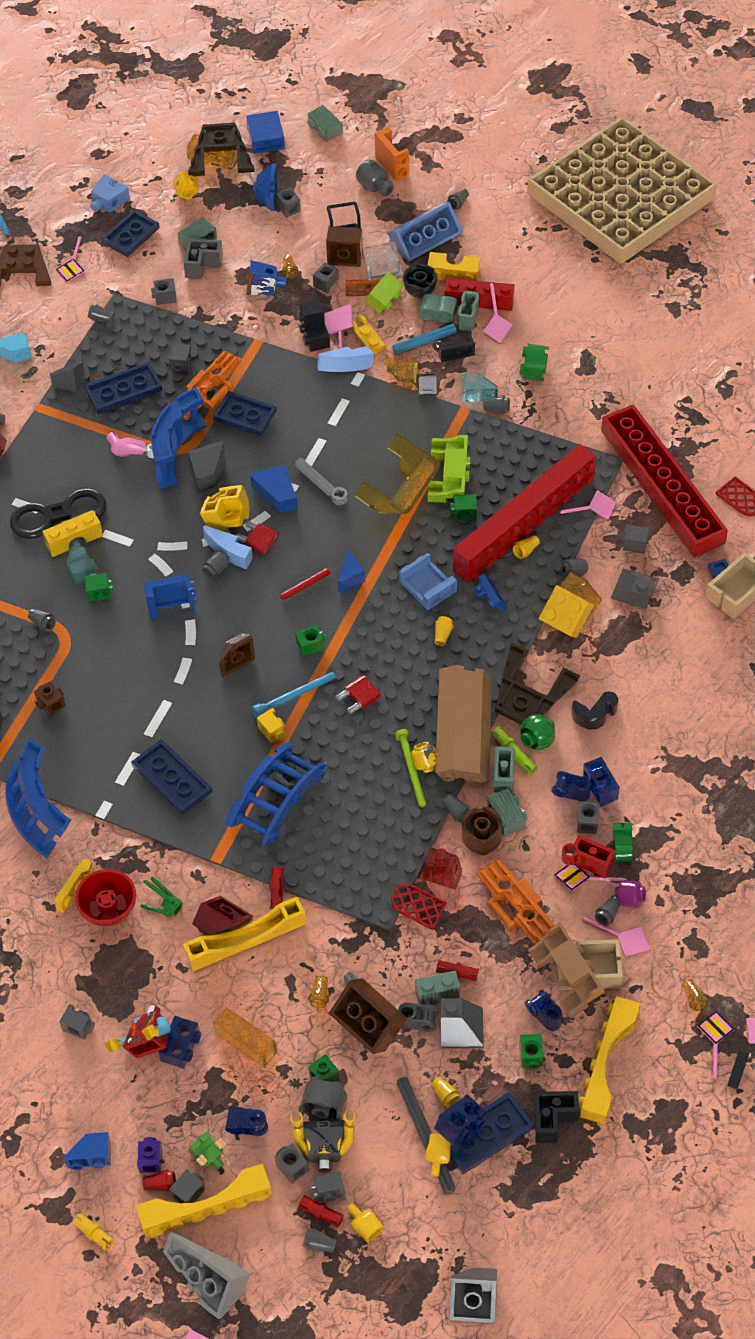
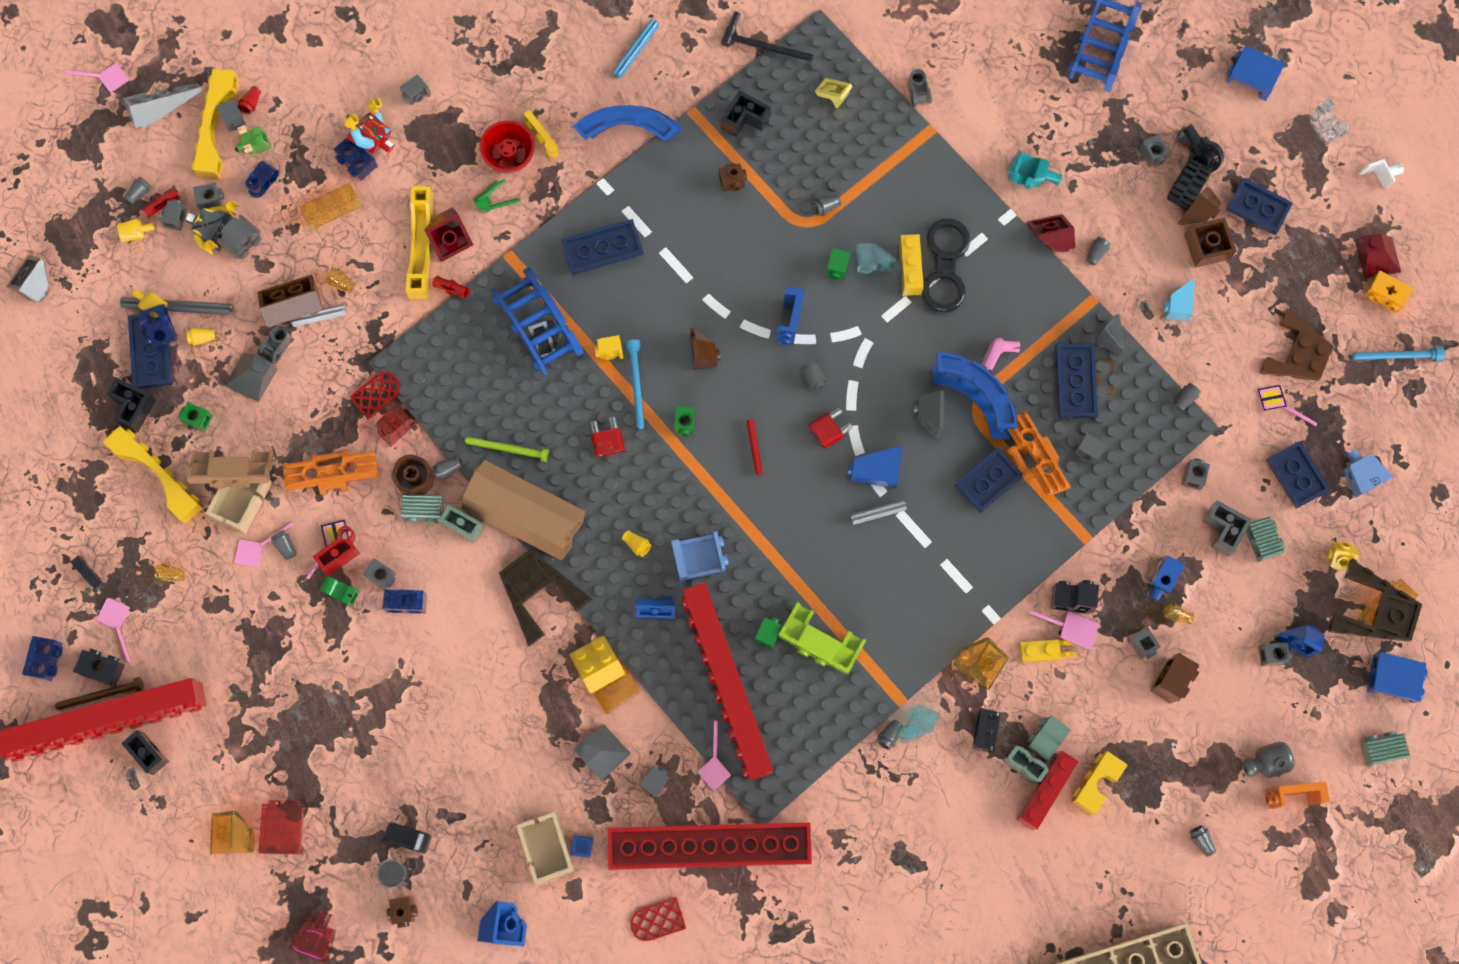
camera: 110 degrees right, 20 degrees up
blue slope [64,1132,111,1170] -> none
yellow pin [73,1213,114,1251] -> none
dark purple brick [137,1137,162,1173] -> none
yellow brick [200,485,250,533] -> none
light blue slope [203,525,253,570] -> none
green brick [308,1054,339,1082] -> none
light blue slope [317,346,374,372] -> none
black piece [327,202,361,228] -> none
light grey bush [331,487,348,505] -> none
blue slope [338,552,365,593] -> none
clear orange tile [346,279,380,296] -> none
clear yellow windscreen [354,432,440,514] -> none
clear slope [362,241,402,281] -> none
lime brick [364,272,404,314] -> none
medium blue slope [387,202,463,262] -> none
dark azure axle [392,324,457,355] -> none
black cylinder [403,264,437,298] -> none
yellow head [411,742,437,773] -> none
sand green brick [415,971,460,1005] -> none
brick [418,373,437,394] -> none
red pin [436,959,479,982] -> none
bright pink piece [483,283,513,343] -> none
lime pin [491,726,538,776] -> none
yellow cone [513,535,540,559] -> none
green brick [519,343,549,381] -> none
green plant [520,714,555,750] -> none
clear blue piece [525,989,562,1031] -> none
clear blue piece [551,771,591,802] -> none
dark grey brick [560,558,588,578] -> none
black animal [571,691,618,730] -> none
magenta head [614,880,646,907] -> none
piece [697,1011,735,1080] -> none

